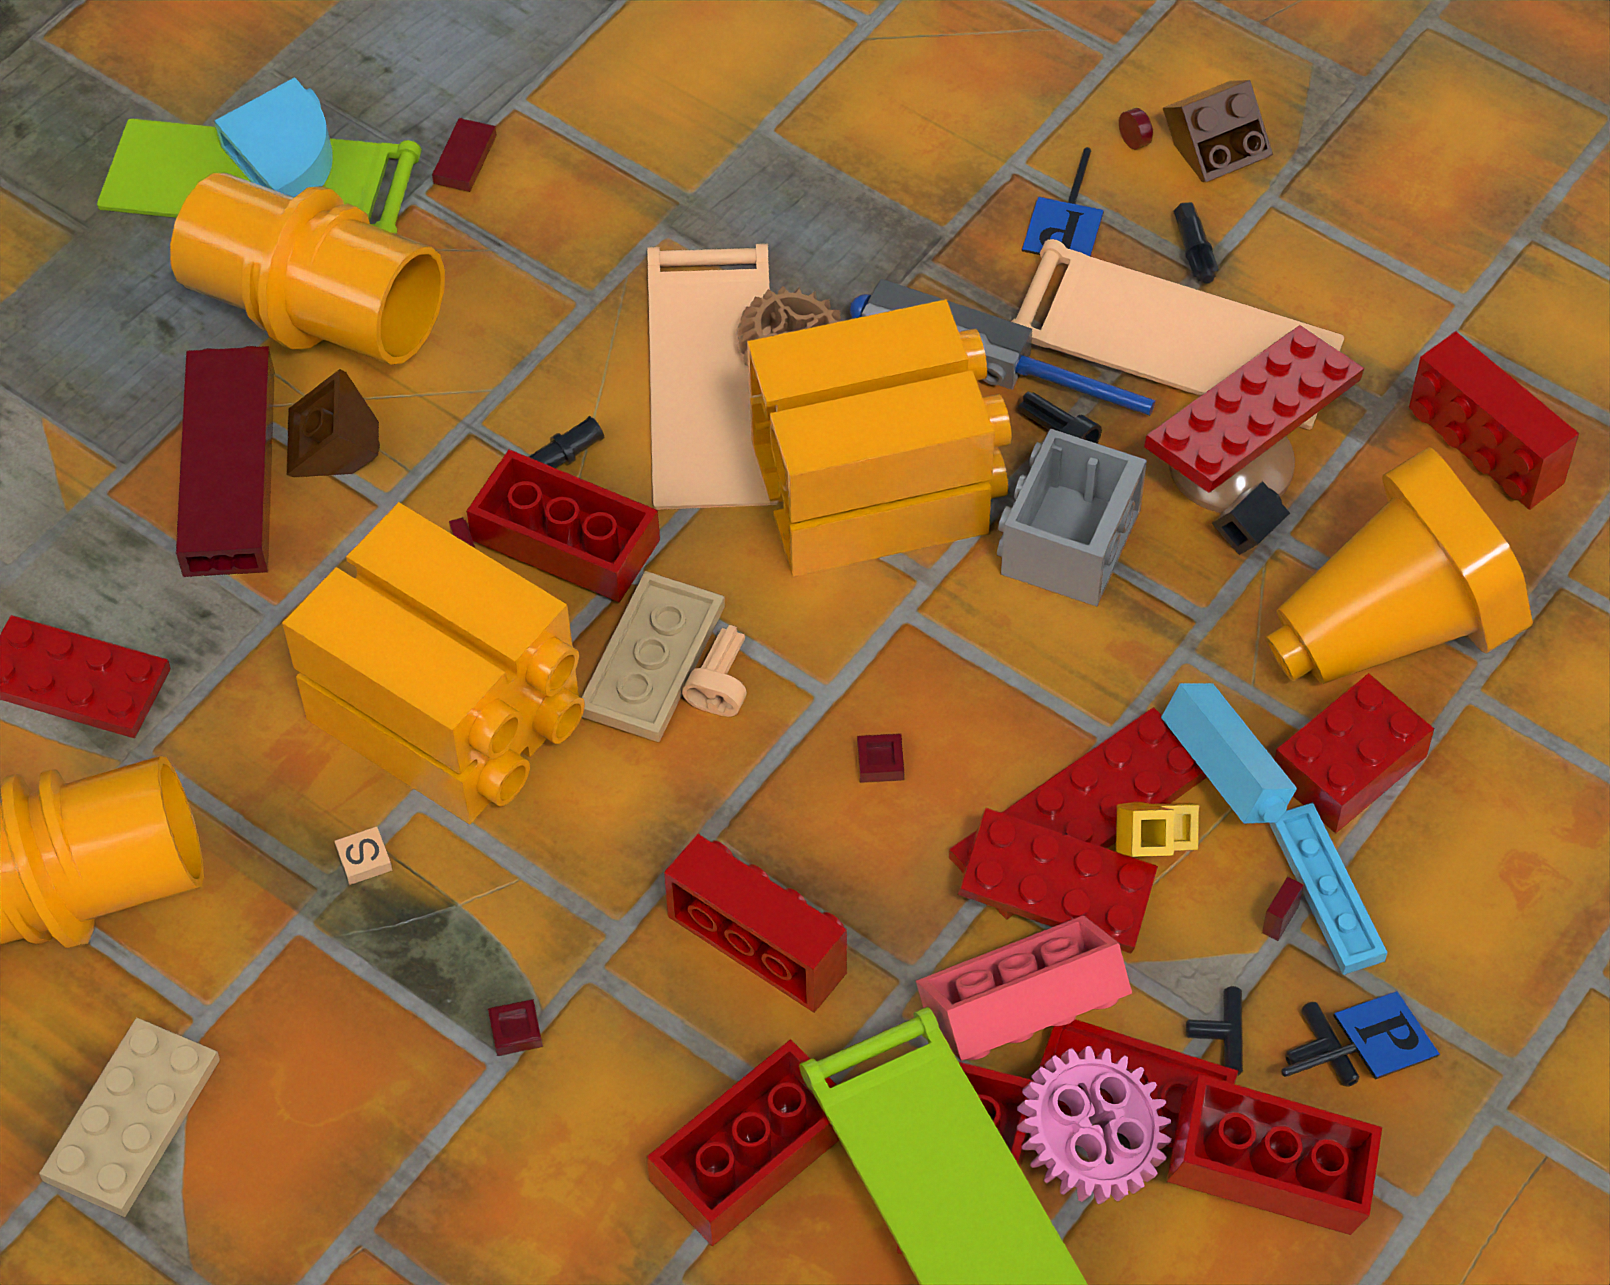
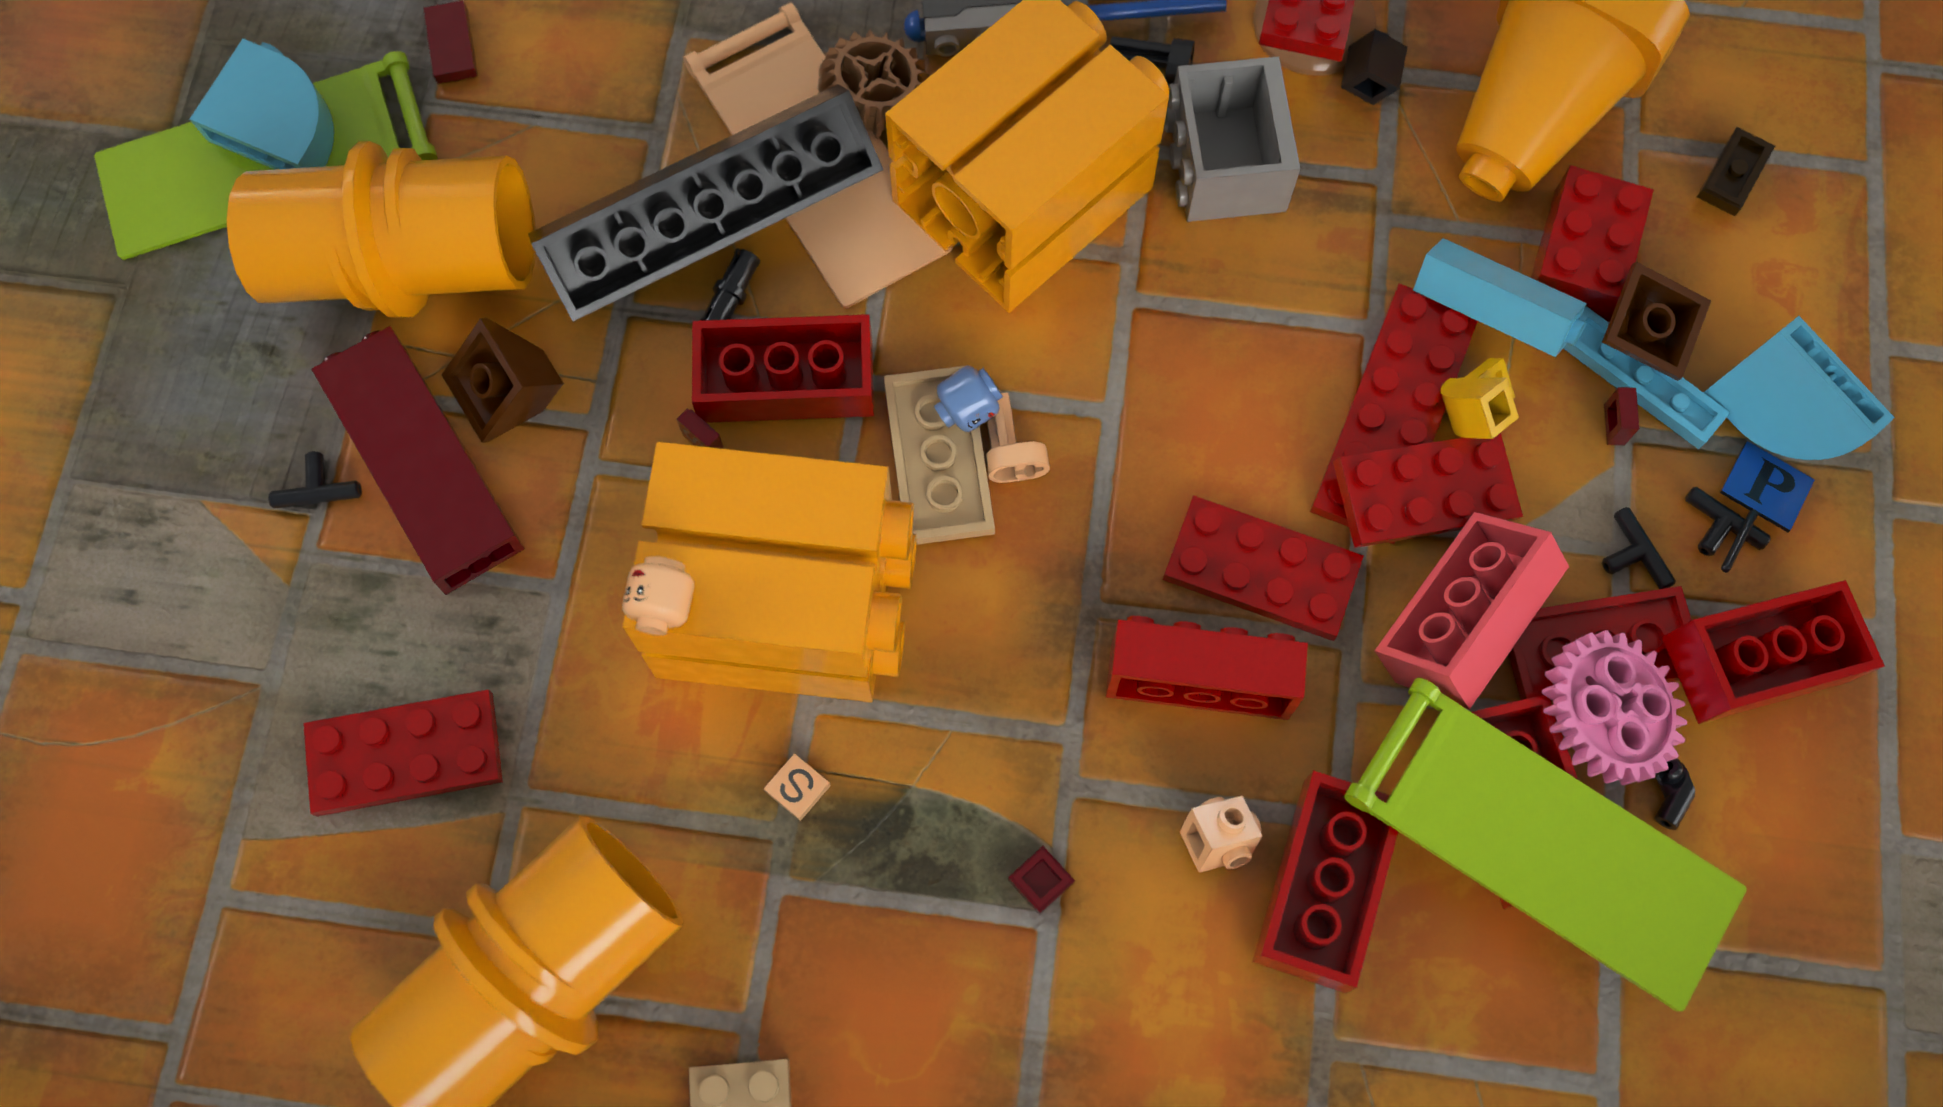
camera: 30 degrees left, 15 degrees up
dark red tile [857,733,904,783] -> none
none -> black piece [268,451,362,509]
none -> black brick [528,85,884,321]
none -> light nougat head [622,557,694,635]
none -> medium blue head [934,365,1003,432]
none -> red plate [1162,495,1364,641]
none -> light nougat brick [1180,796,1262,873]
none -> reddish brown slope [1602,262,1711,380]
none -> black arm [1655,758,1696,830]
none -> dark brown plate [1697,127,1775,216]
none -> medium azure brick [1704,316,1895,460]

